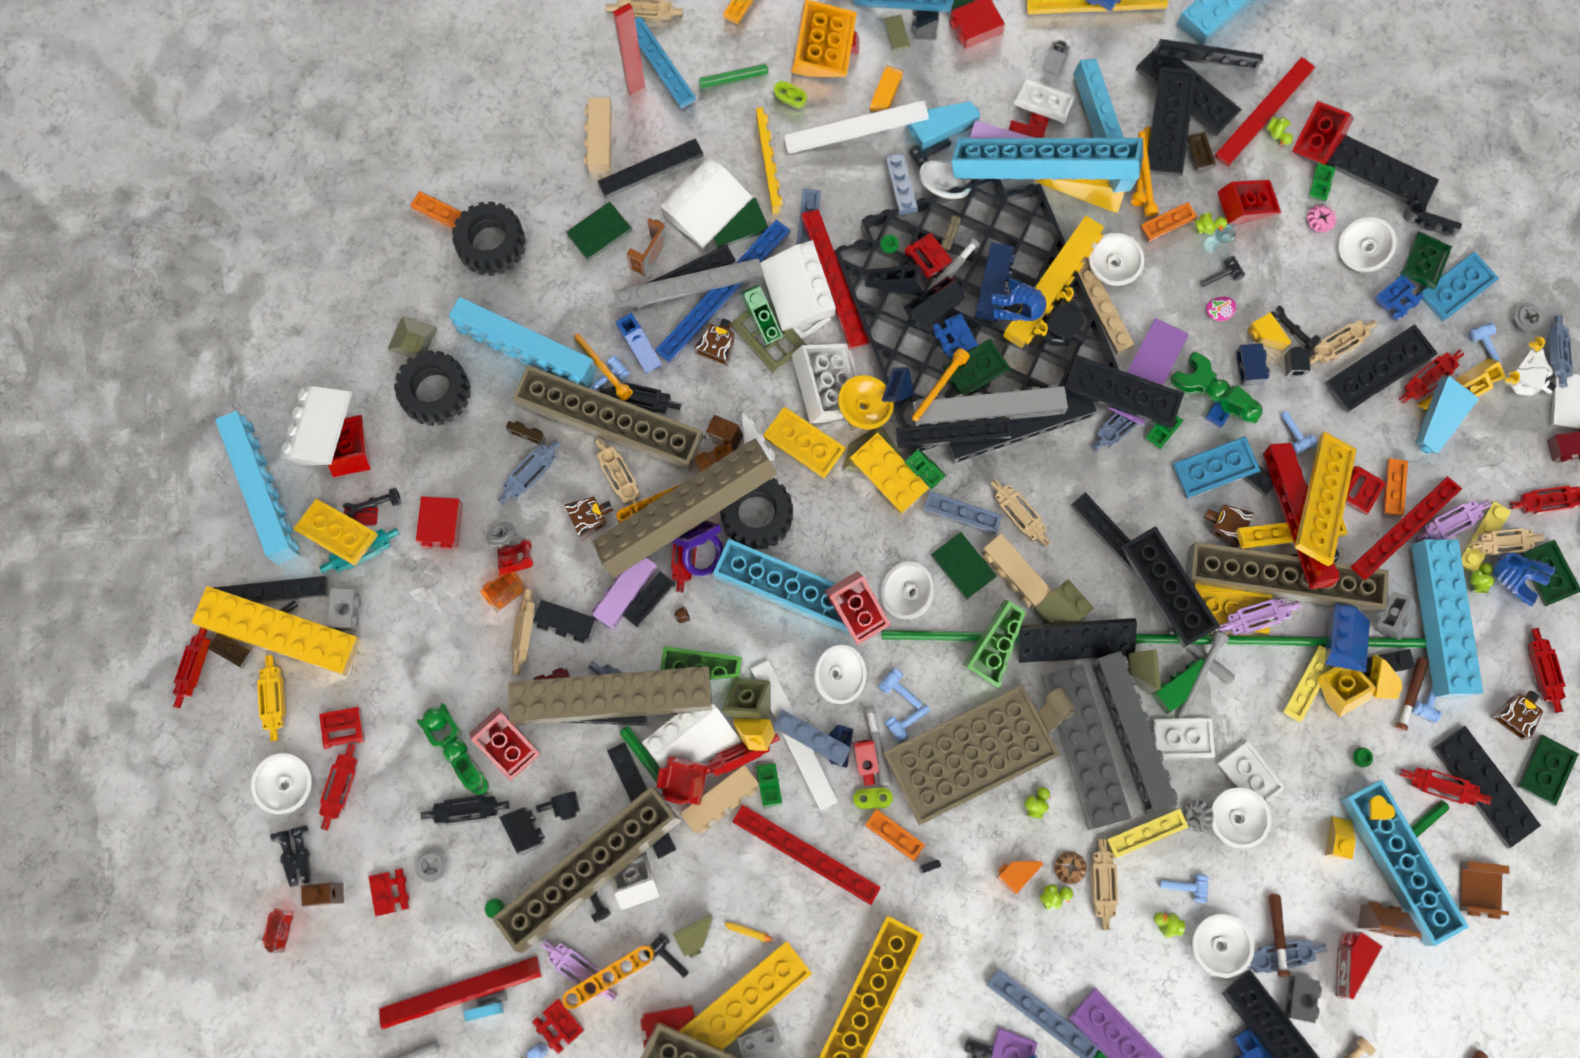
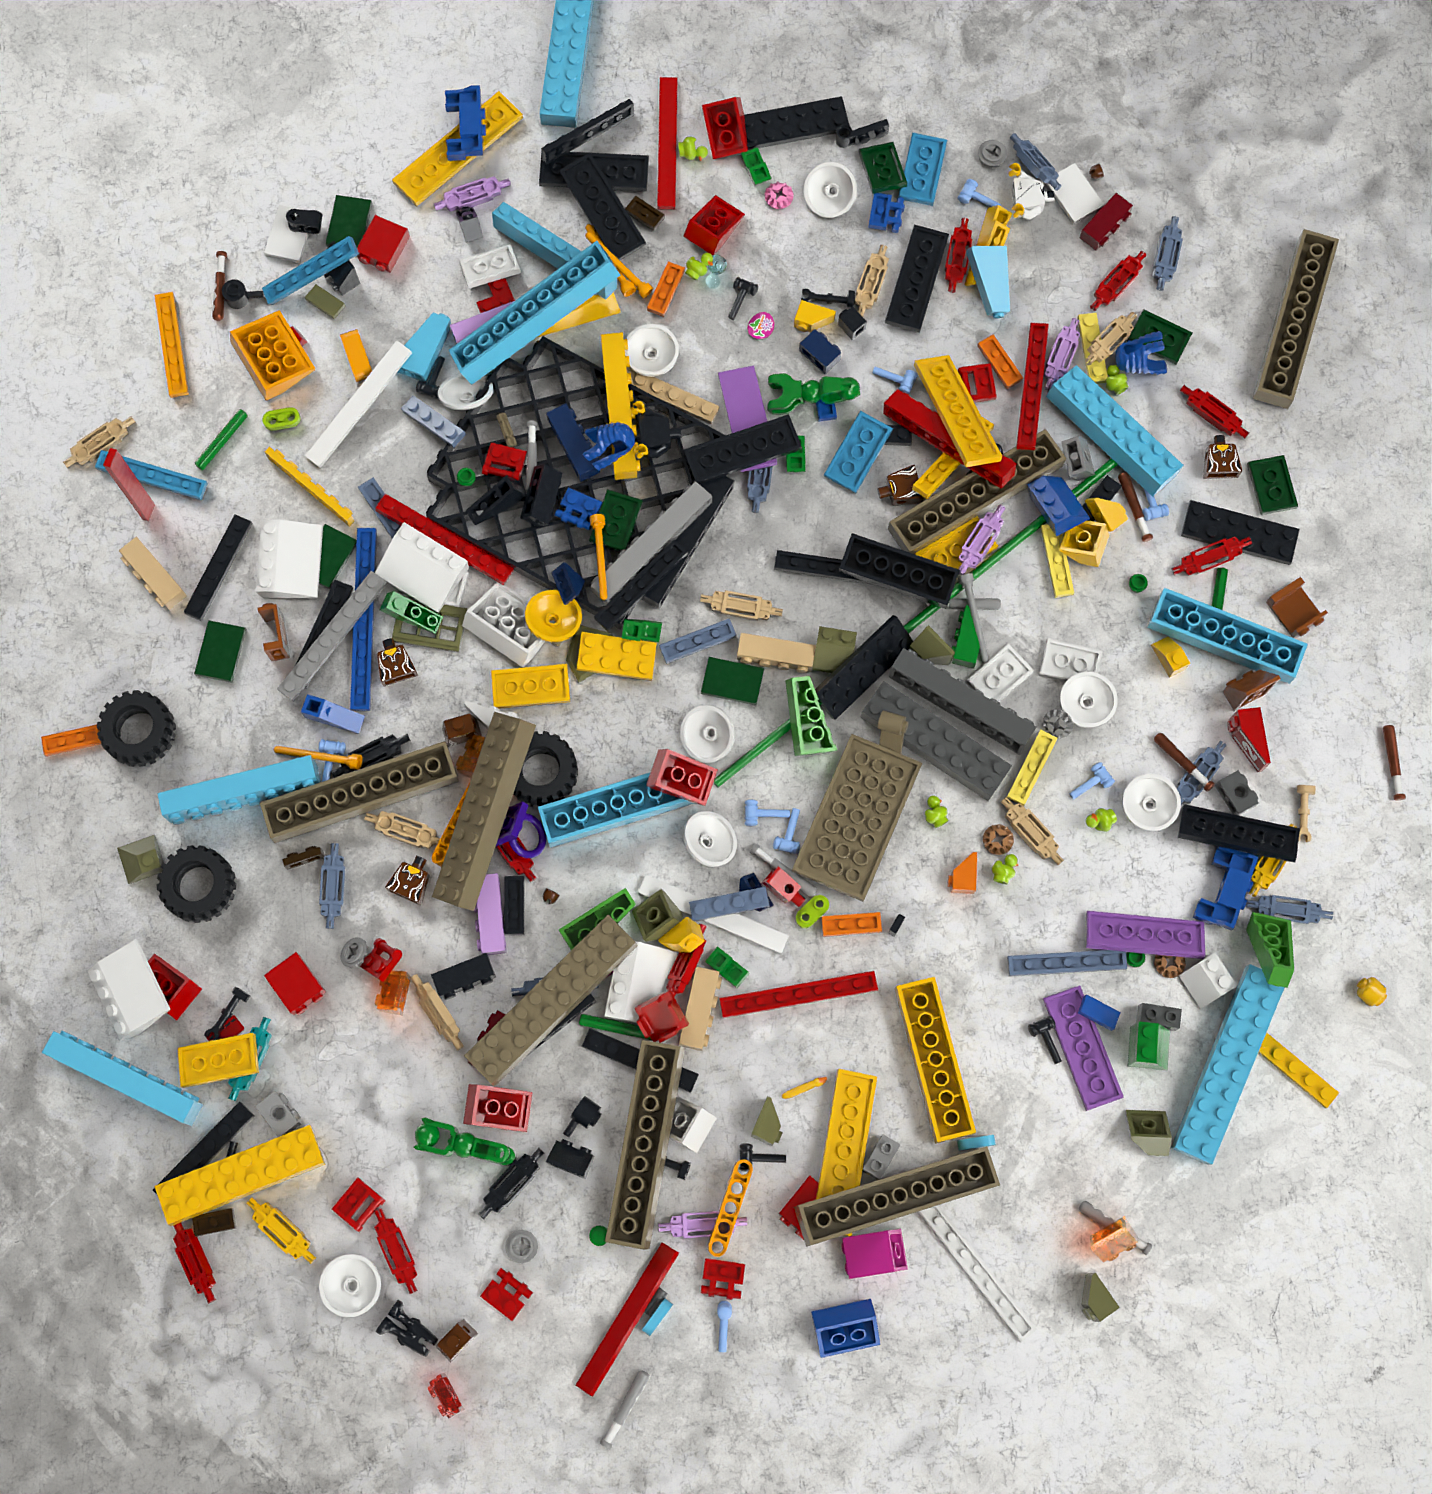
camera: 40 degrees left, 0 degrees up
yellow tile [1369,796,1395,820] -> none
none -> lavender piece [434,176,511,212]

